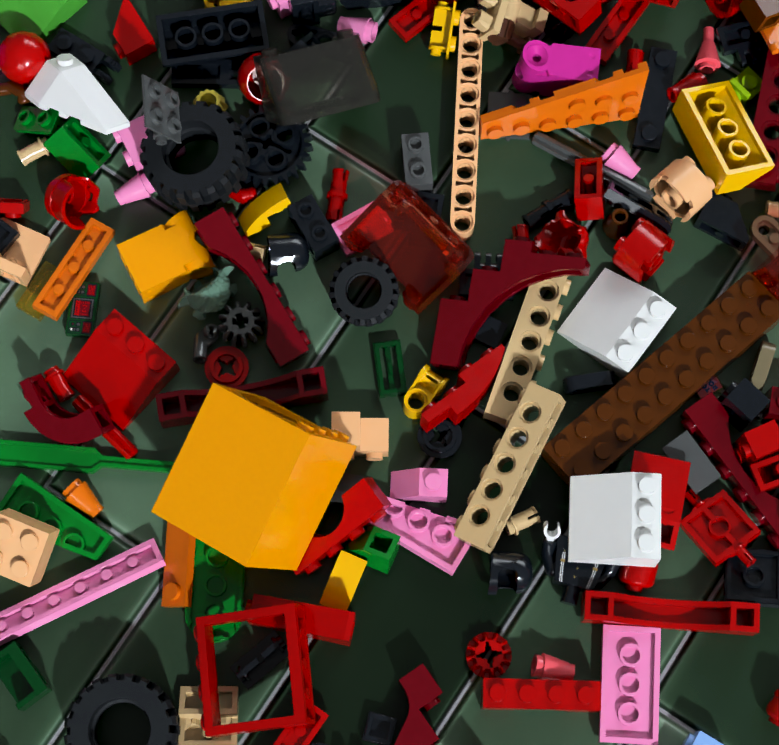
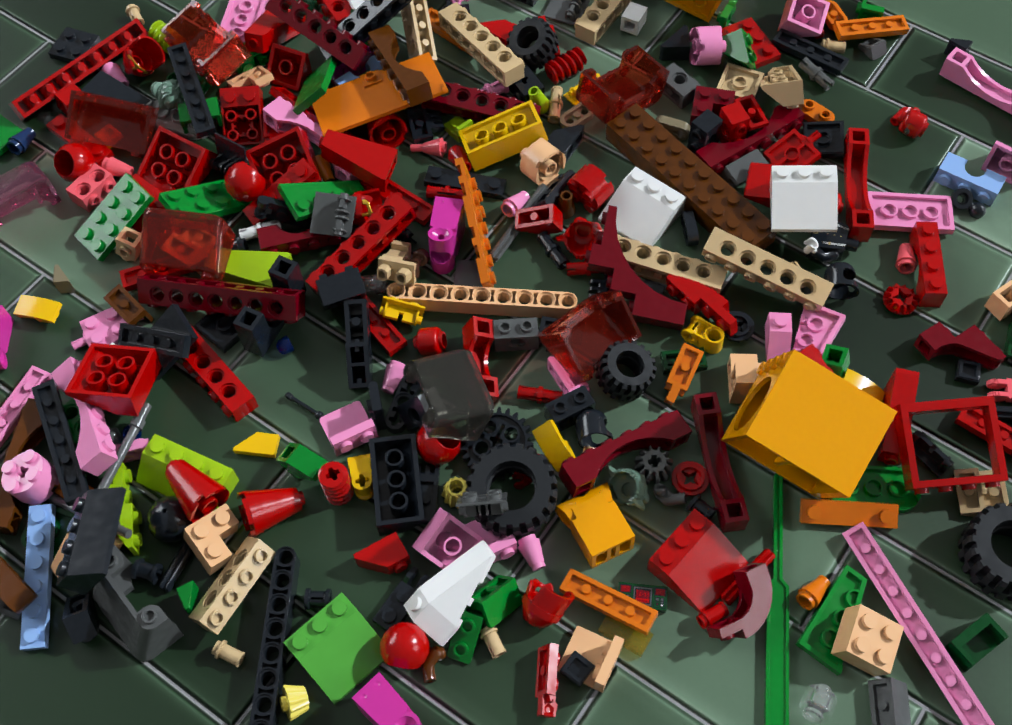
camera: 85 degrees left, 15 degrees down
none -> bright pink slope [412,508,485,569]
none -> red head [413,327,447,356]
none -> red arch [462,316,499,409]
none -> orange hinge [664,343,704,405]
none -> black bush [686,494,718,520]

